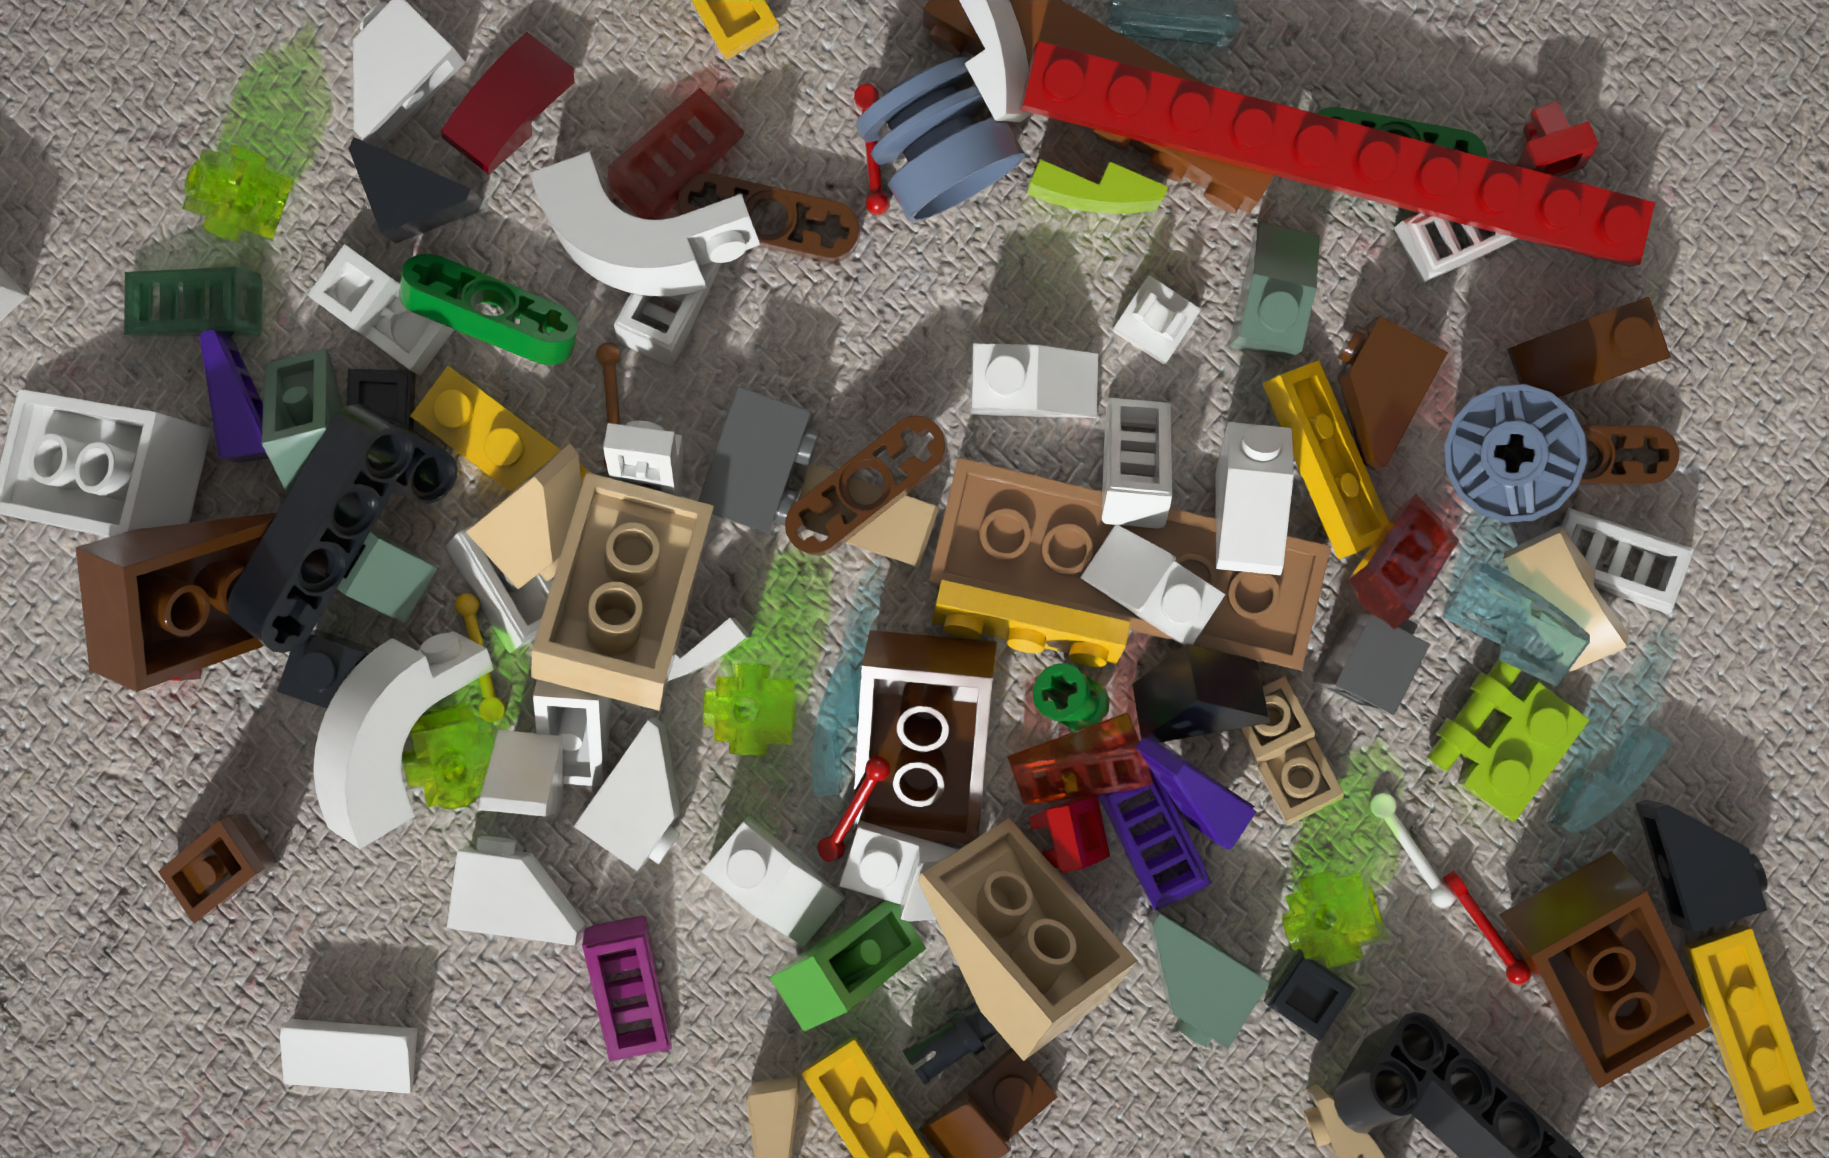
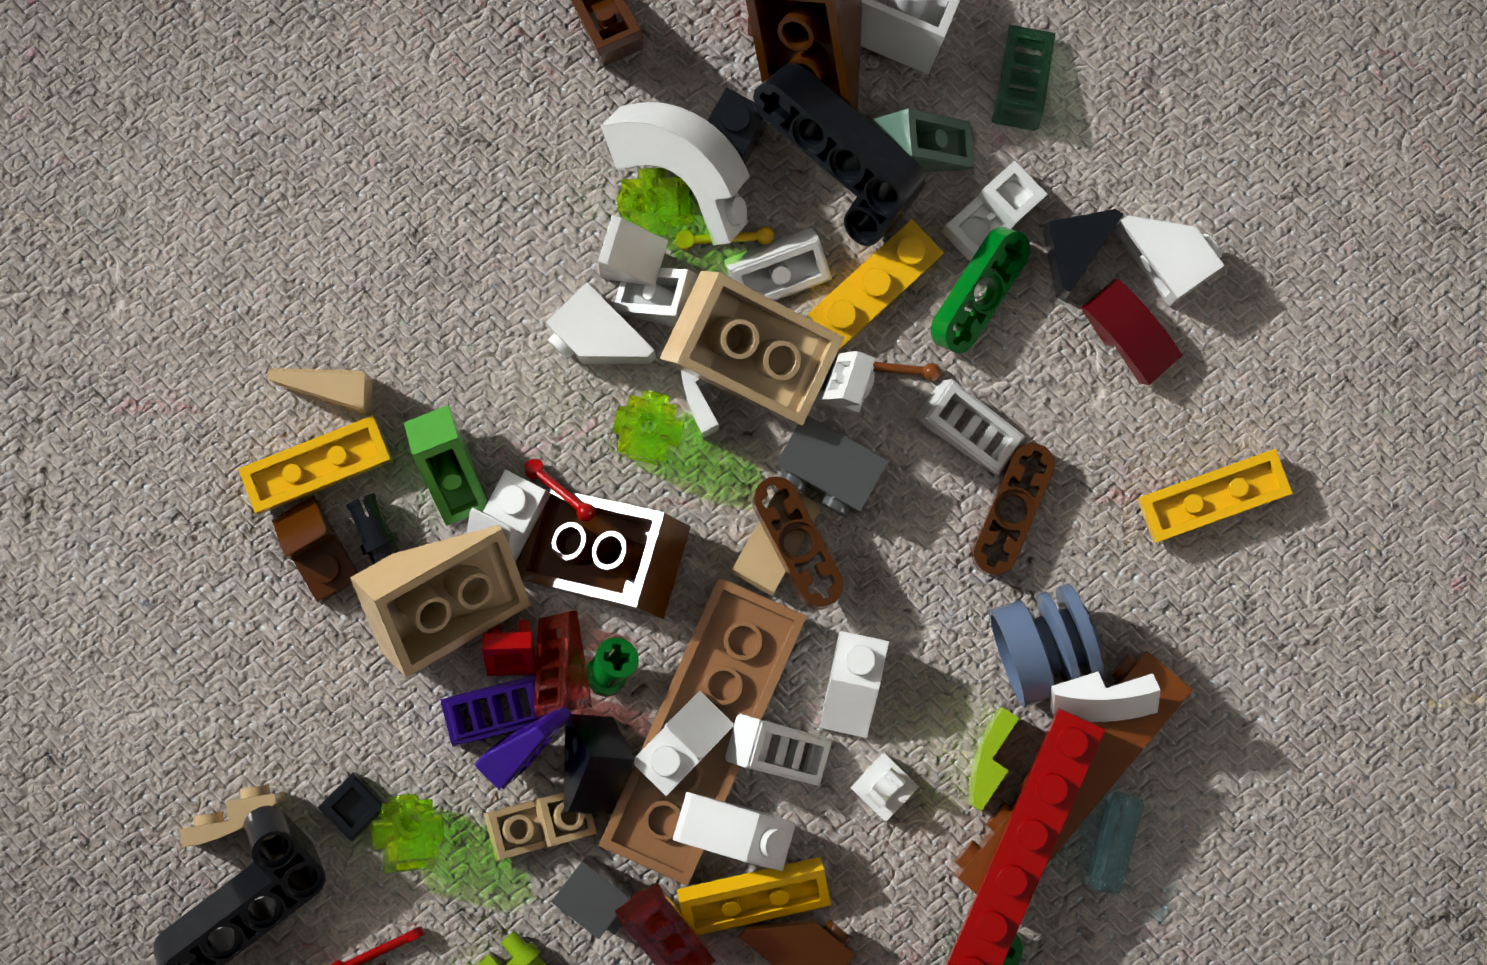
camera: 100 degrees right, 5 degrees down
clear neon green brick [182,144,294,243] -> none
dark purple slope [199,329,269,463] -> none
white slope [280,1019,418,1093] -> none
sand green slope [337,526,438,623] -> none
black tile [346,368,416,430] -> none
white slope [447,836,586,946] -> none
tan slope [466,443,582,589] -> none
white arch [529,151,760,296] -> none
magenta slope [582,915,672,1062] -> none
clear red slope [607,88,744,220] -> none
white slope [701,816,845,946] -> none
clear light blue slope [812,662,859,797] -> none
red hinge [854,84,890,215] -> none
yellow plate [931,580,1131,667] -> none
sand green slope [1146,908,1270,1049] -> none
sand green slope [1228,222,1320,360] -> none
hinge [1369,793,1456,908] -> none

